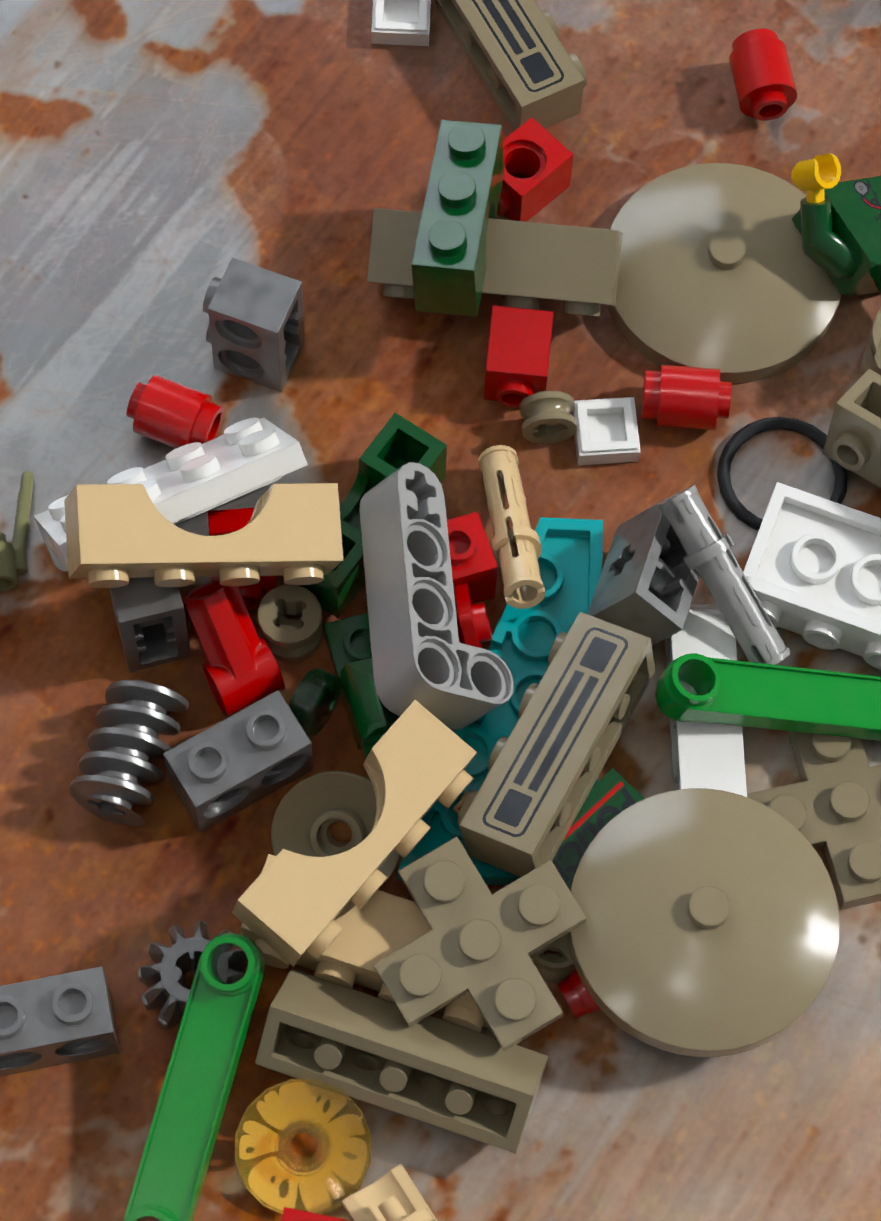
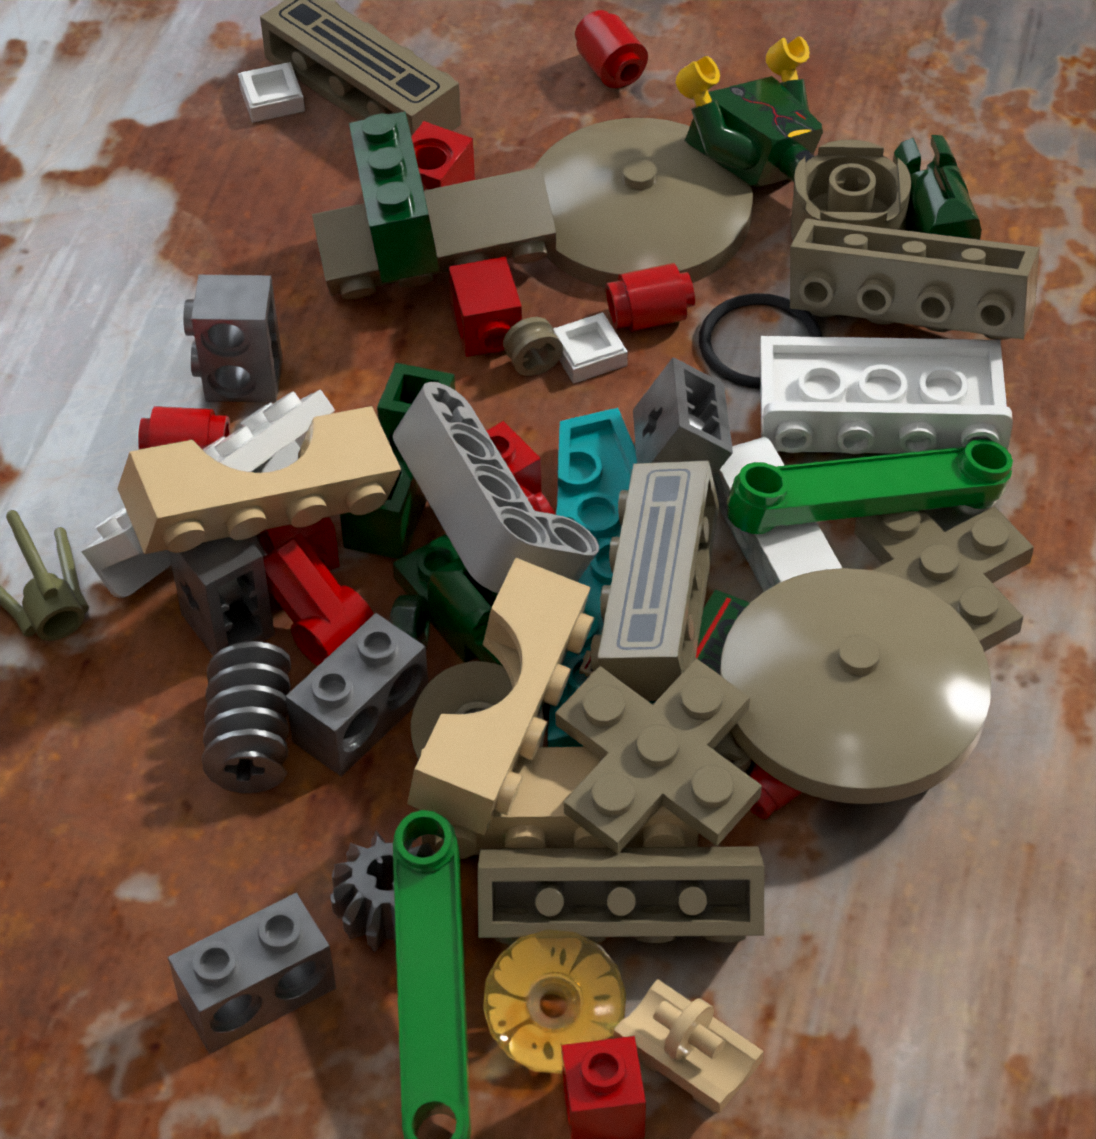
camera: 15 degrees left, 15 degrees down
dark tan wheel [258,585,322,663] -> none
tan pin [478,445,545,609] -> none
light grey pin [658,485,791,665] -> none

